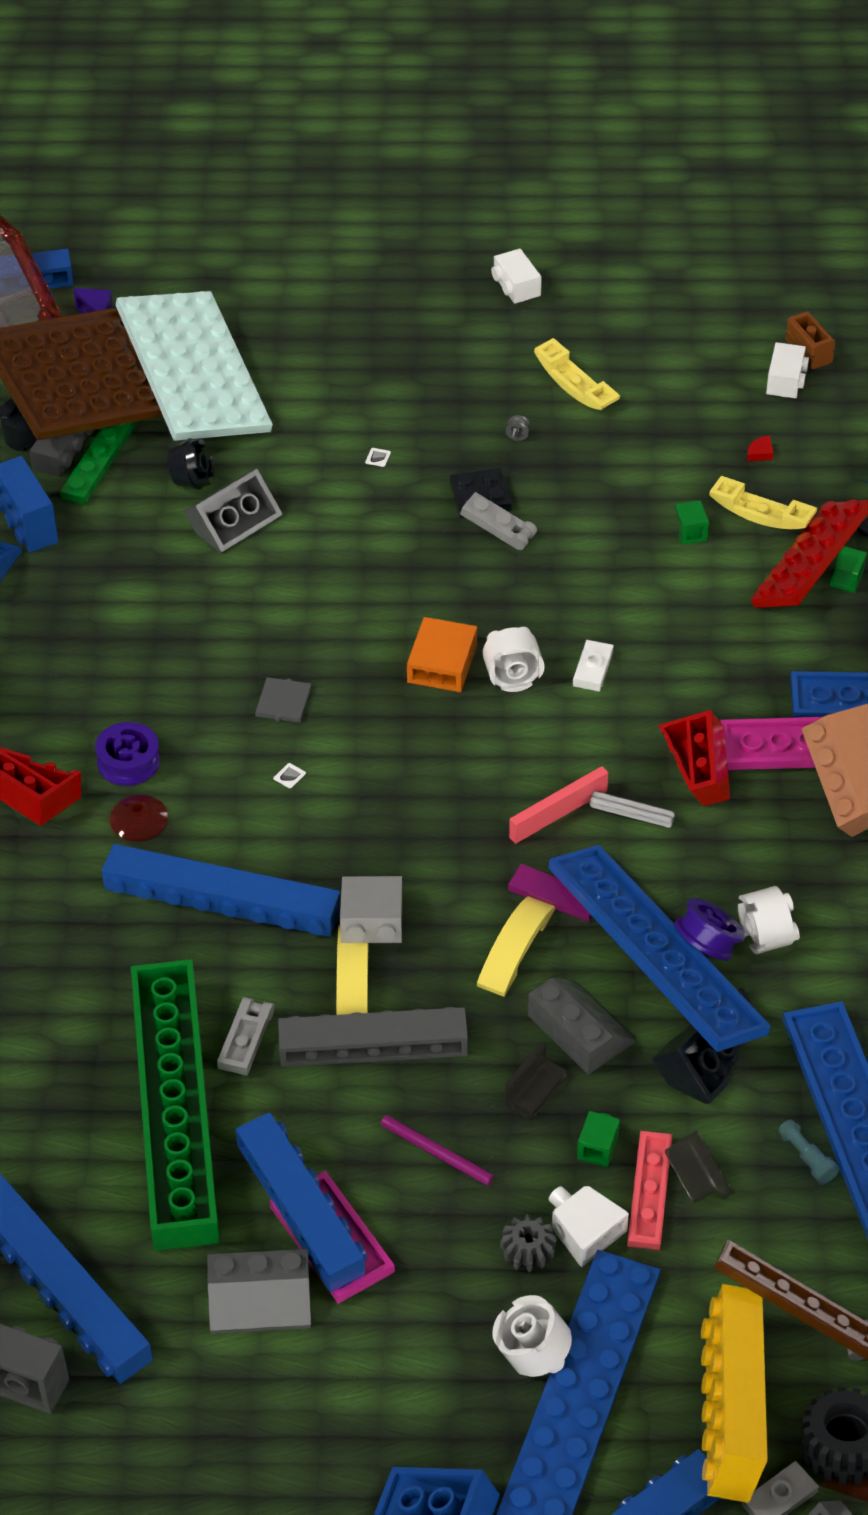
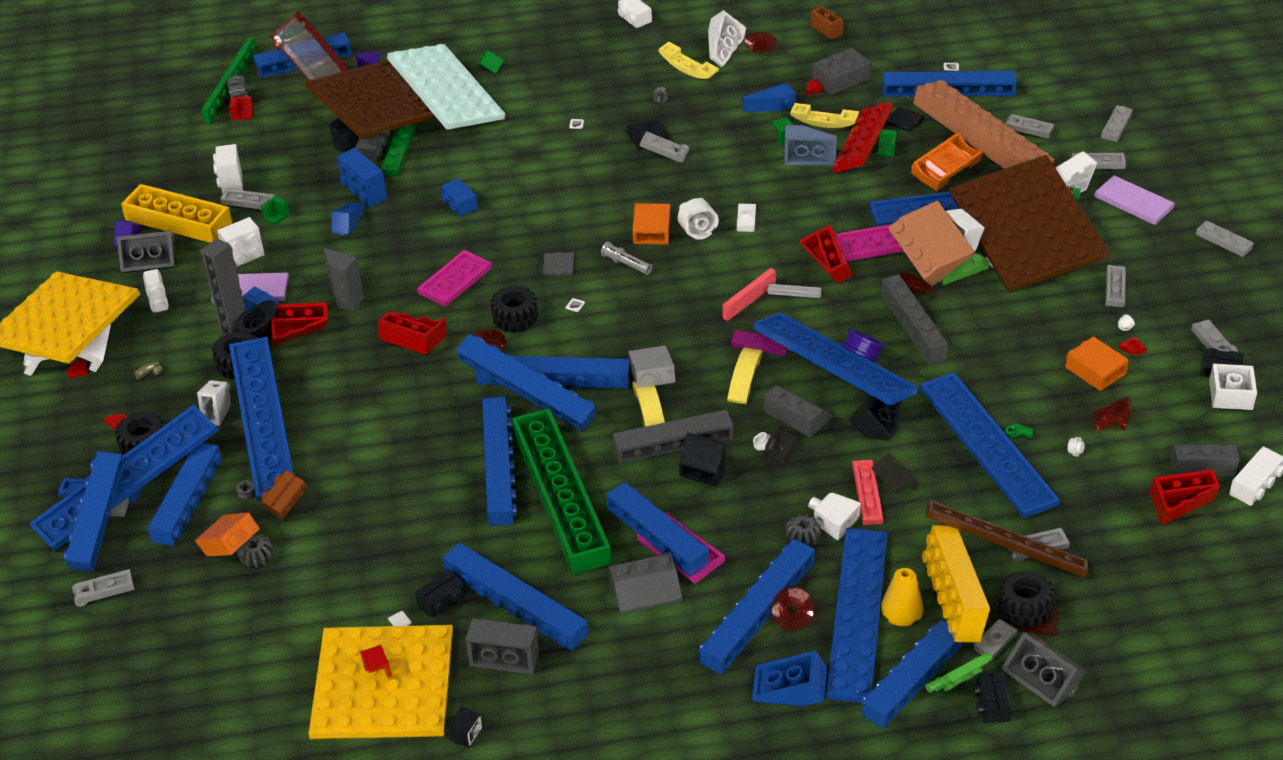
camera: 10 degrees left, 5 degrees down
dark purple wheel [95,722,160,786] -> none
black cone [168,438,214,490] -> none
dark grey slope [183,469,283,553] -> none
light grey plate [217,997,274,1076] -> none
magenta bar [380,1115,494,1186] -> none
white brick [492,1295,572,1377] -> none
green brick [577,1111,620,1168] -> none
white brick [738,886,800,954] -> none
white brick [766,342,809,398] -> none
clear light blue piece [778,1119,840,1185] -> none
none -> dark pink plate [417,250,492,307]
none -> blue brick [440,178,478,217]
none -> blue brick [456,334,597,432]
none -> green panel [476,50,504,73]
none -> blue brick [482,397,517,527]
none -> black tyre [491,285,538,332]
none -> light grey pin [601,241,652,275]
none -> black slope [679,432,725,487]
none -> blue brick [699,539,815,674]
none -> white wedge [708,10,746,67]
none -> blue slope [743,83,796,112]
none -> clear red dish [745,32,776,52]
none -> white plate [753,432,772,451]
none -> clear red dish [771,587,814,631]
none -> sand blue slope [785,125,837,166]
none -> dark grey brick [812,48,871,95]
none -> dark grey brick [881,275,948,366]
none -> yellow cone [881,568,924,626]
none -> clear red dish [900,272,933,294]

